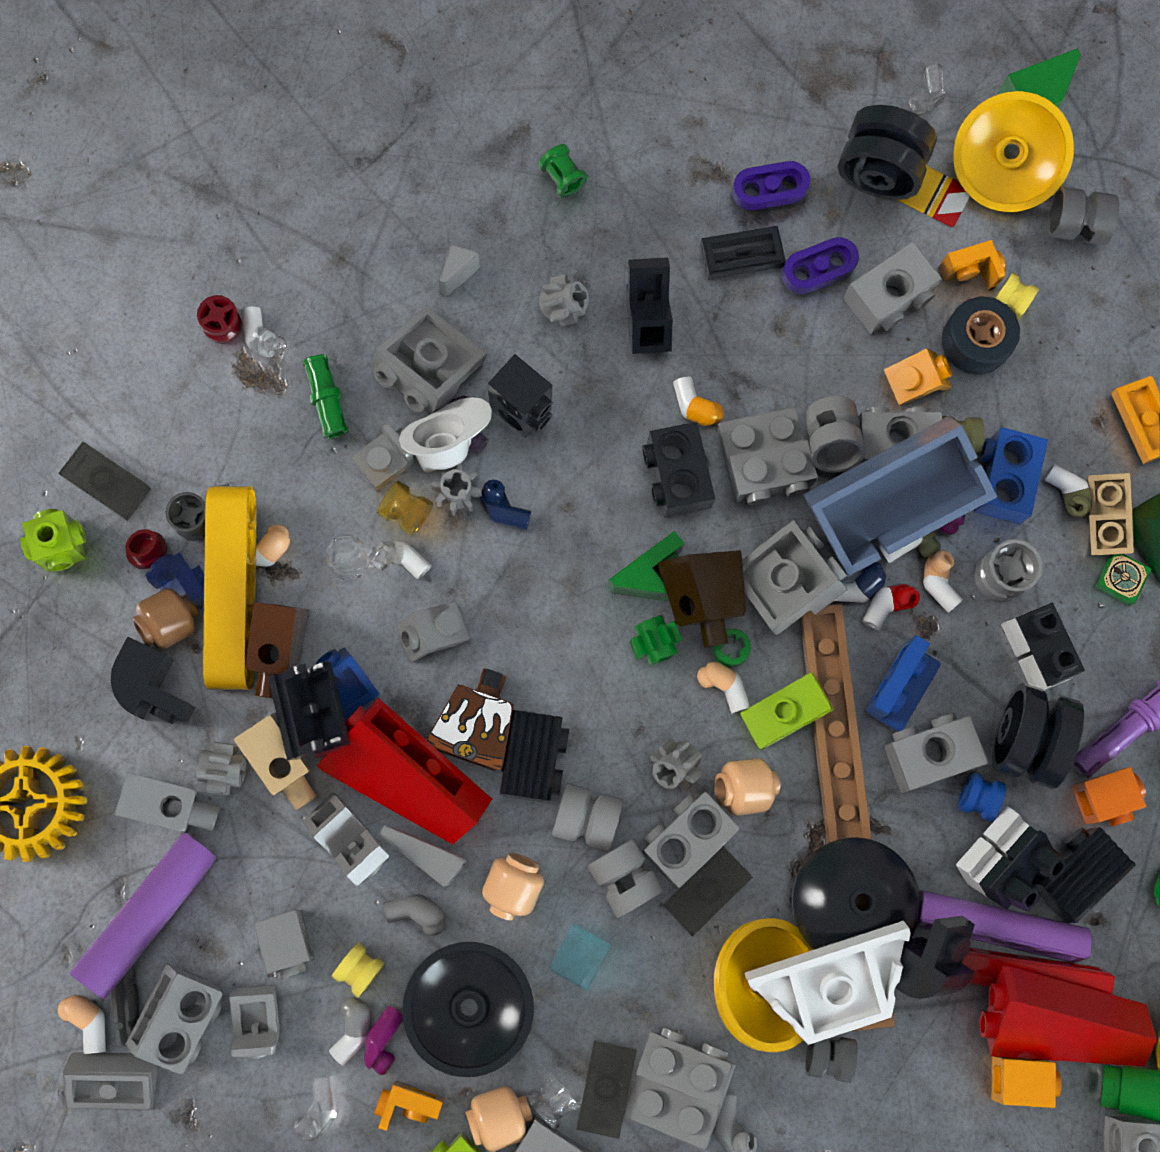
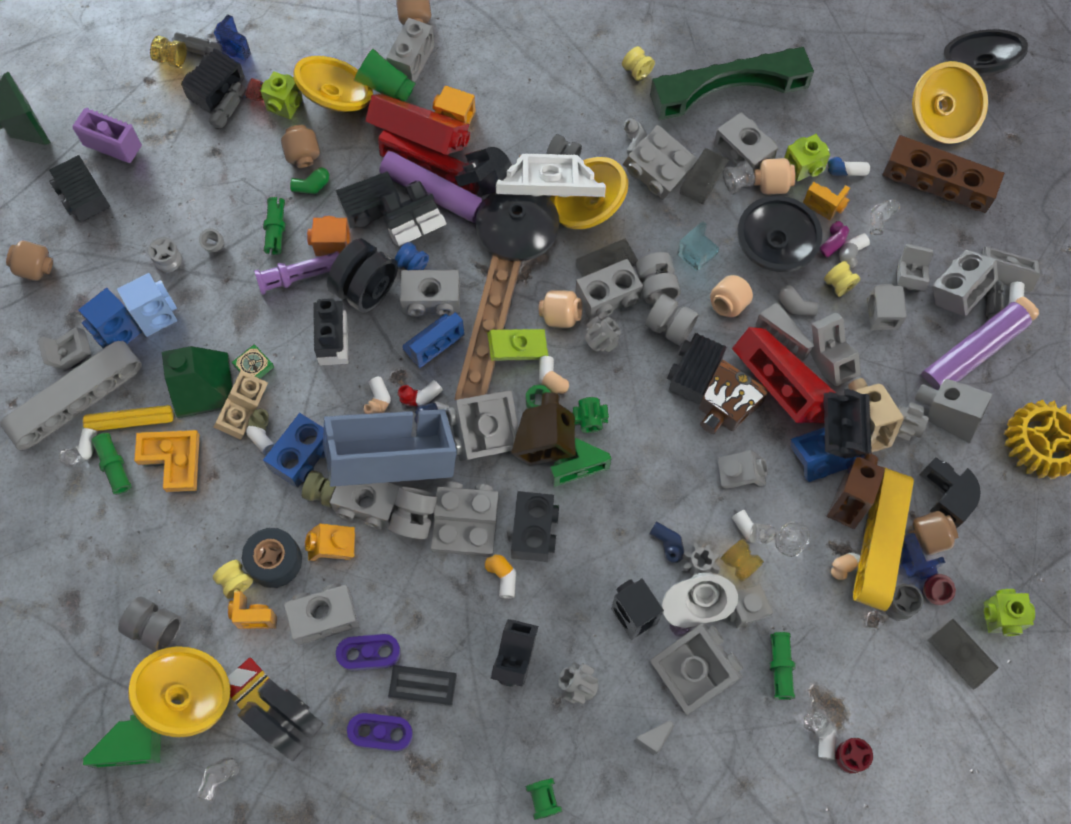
camera: 155 degrees left, 10 degrees down
light grey wheel [974,539,1043,602] -> none

